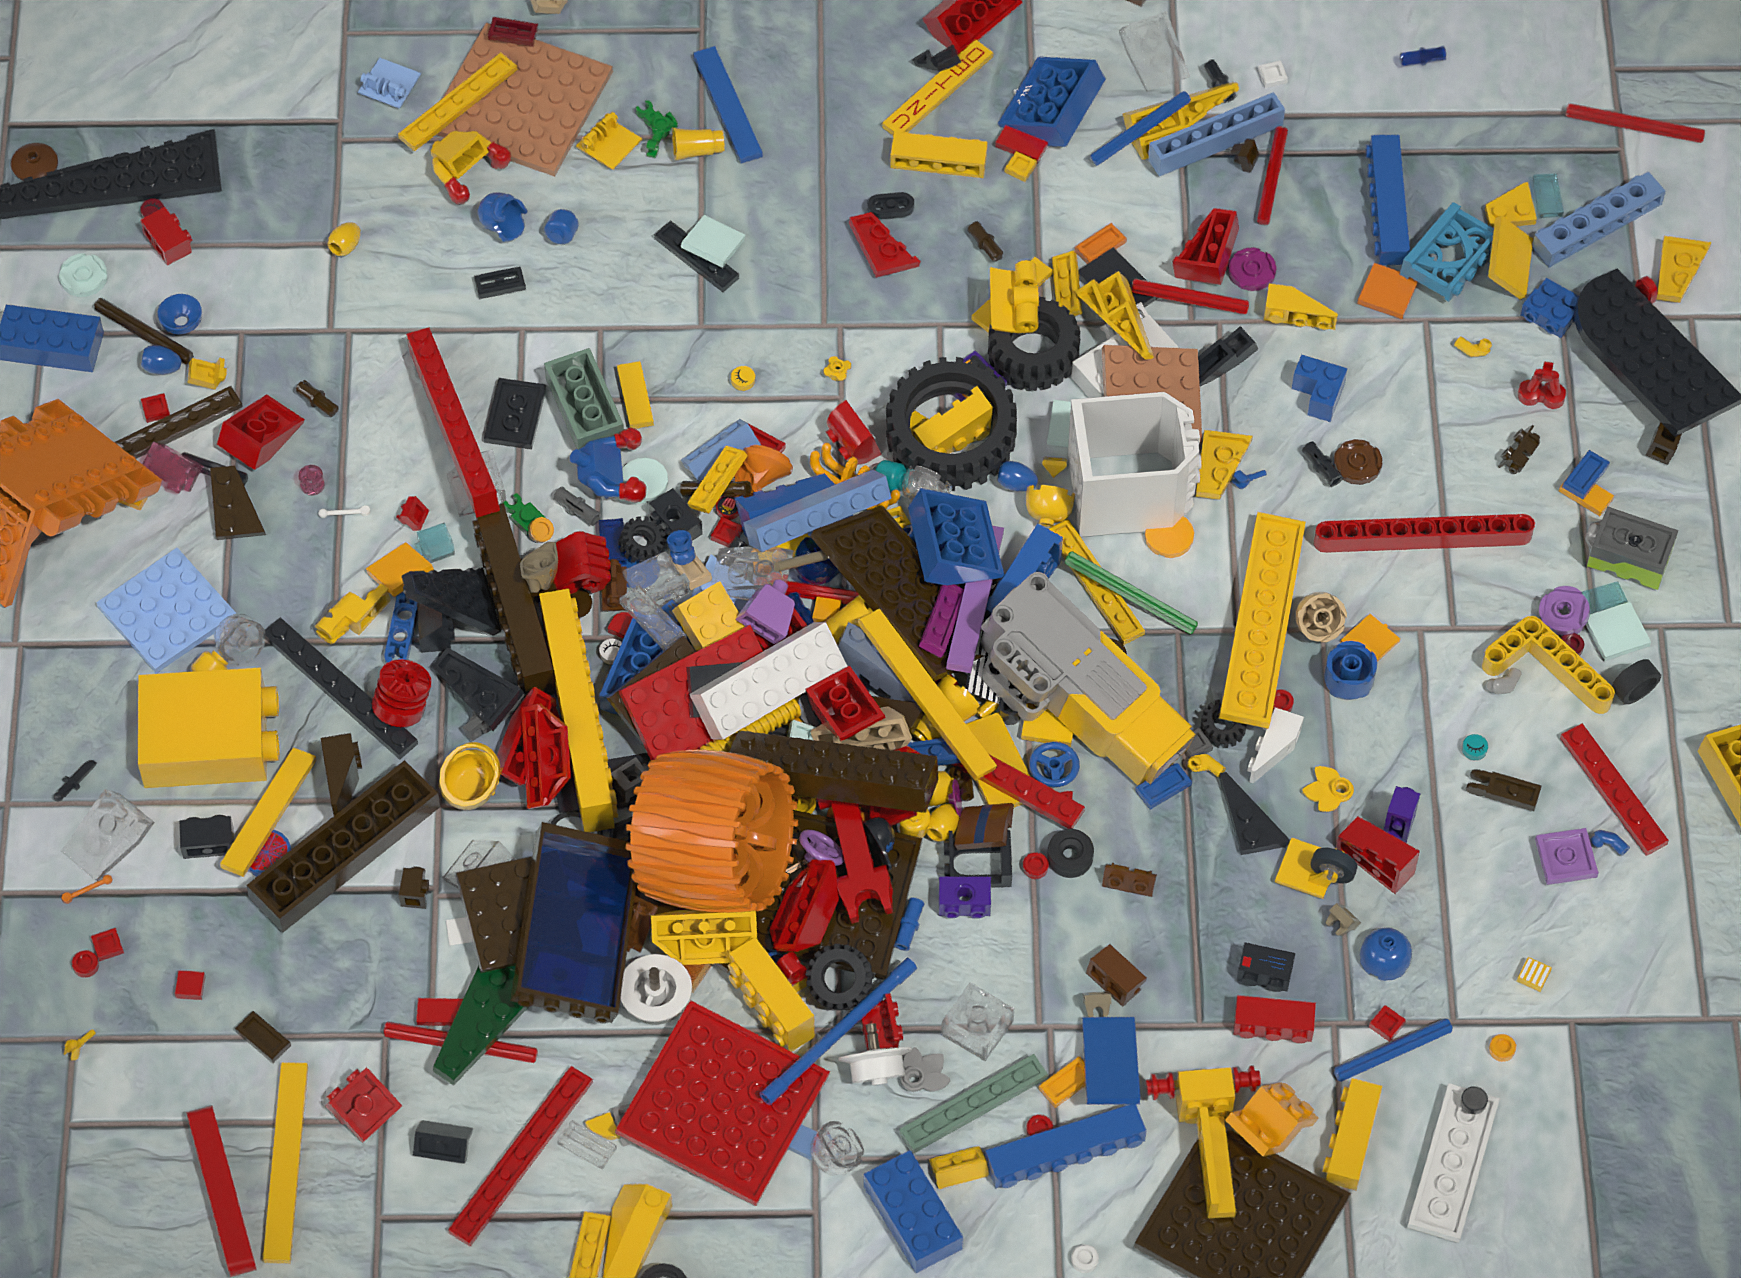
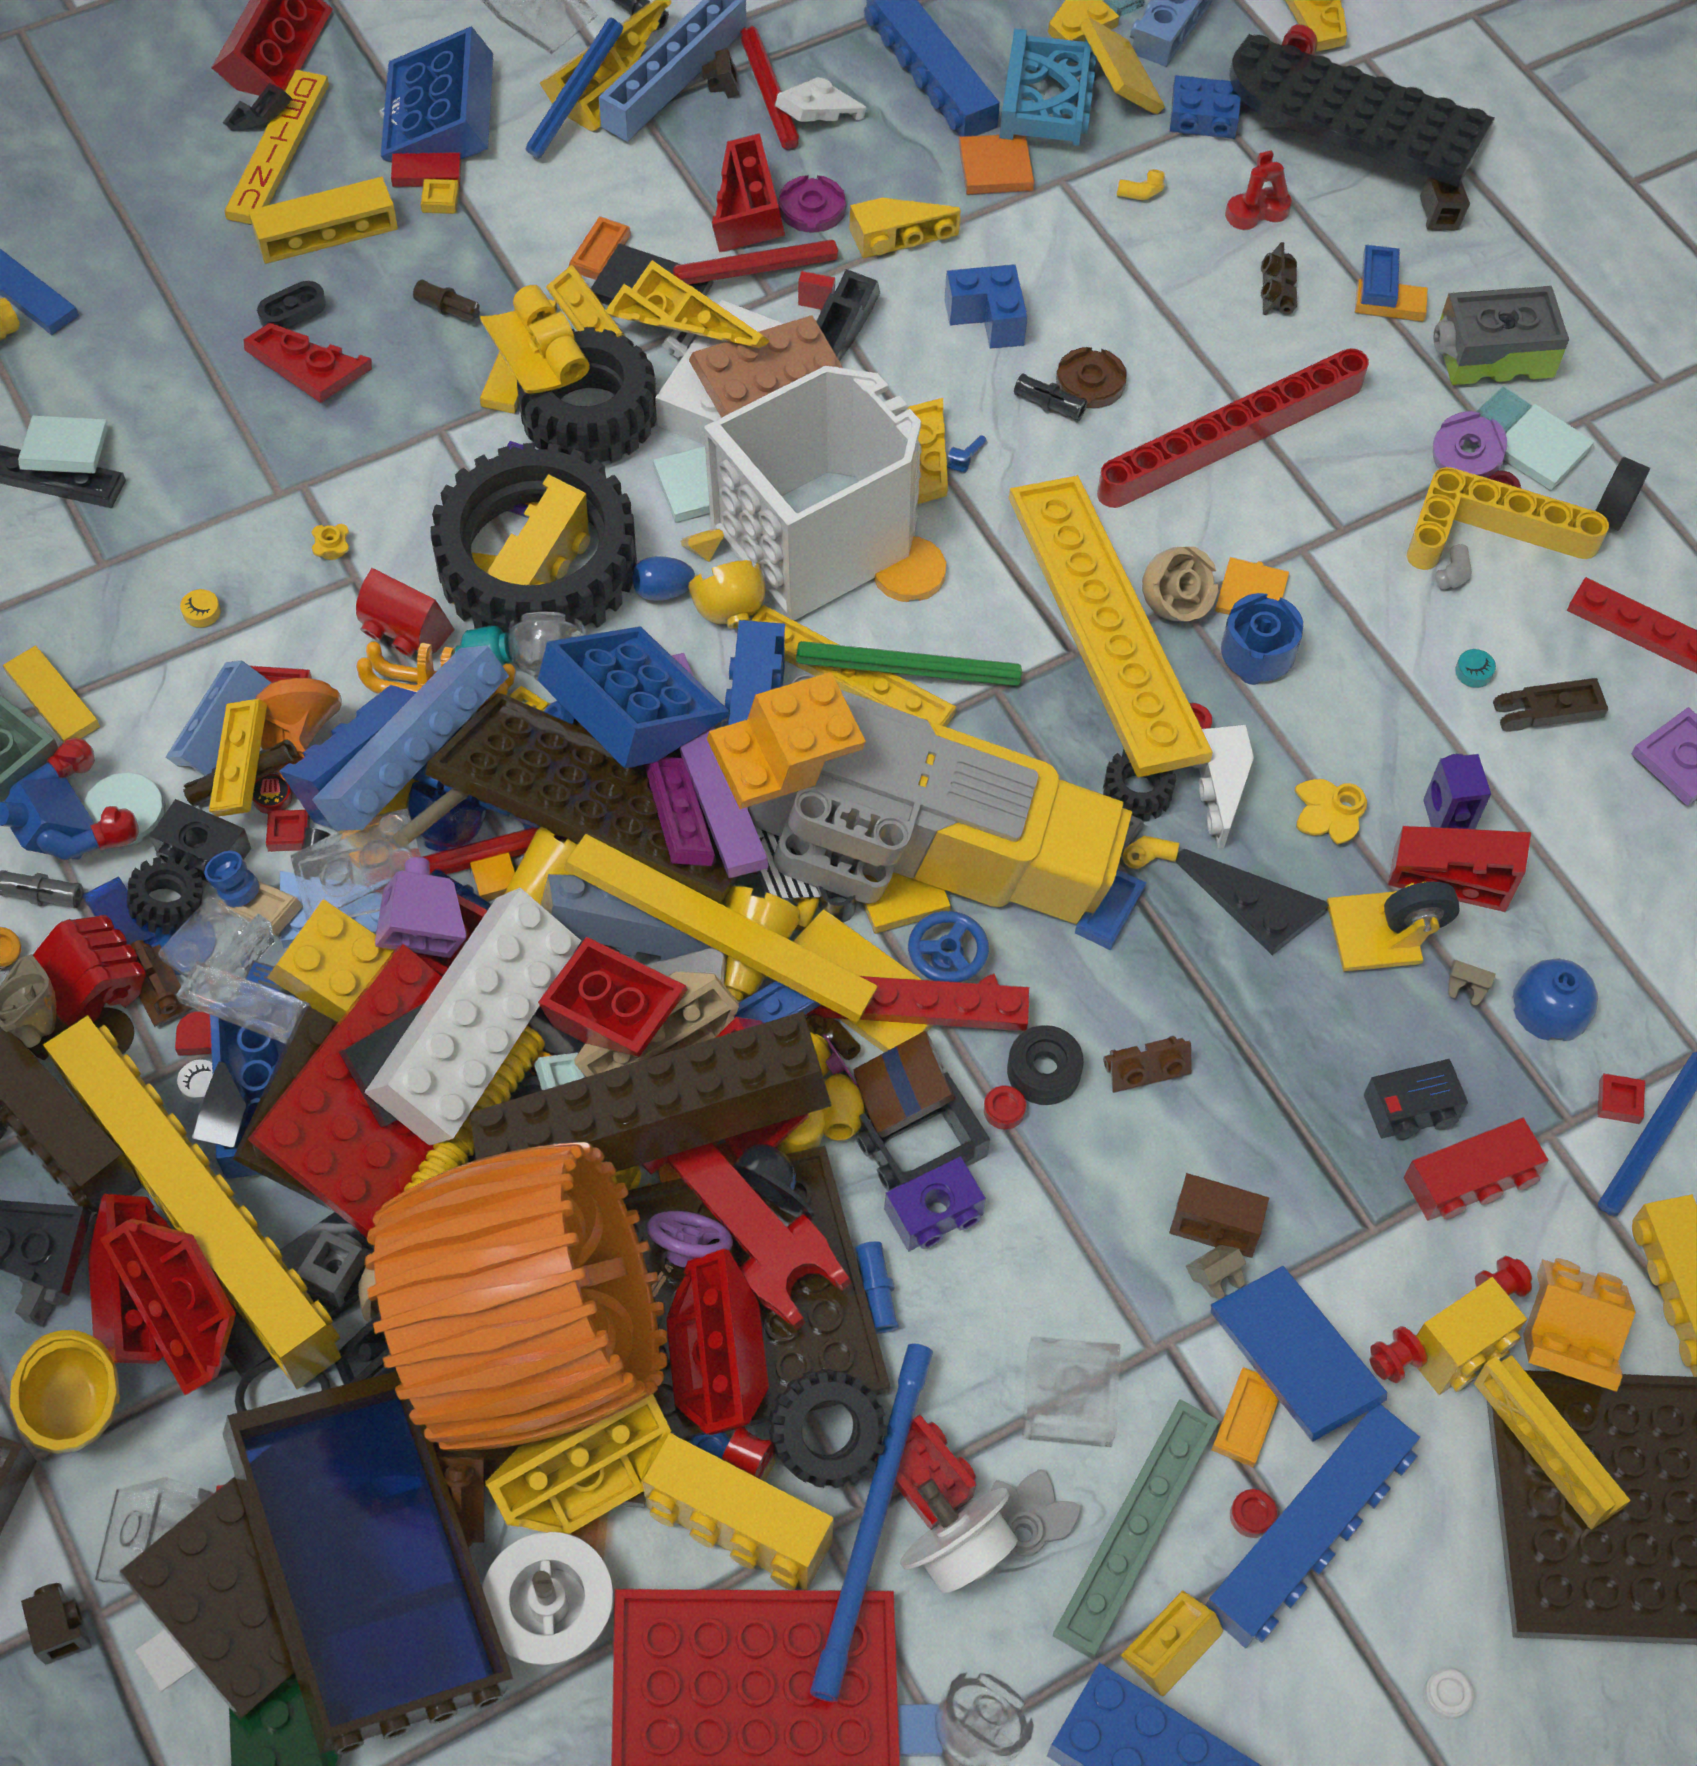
camera: 30 degrees left, 0 degrees up
none -> black slope [193,1062,251,1148]
none -> light orange bracket [707,672,866,809]
none -> white wing [775,77,867,122]
none -> red tile [798,271,836,310]

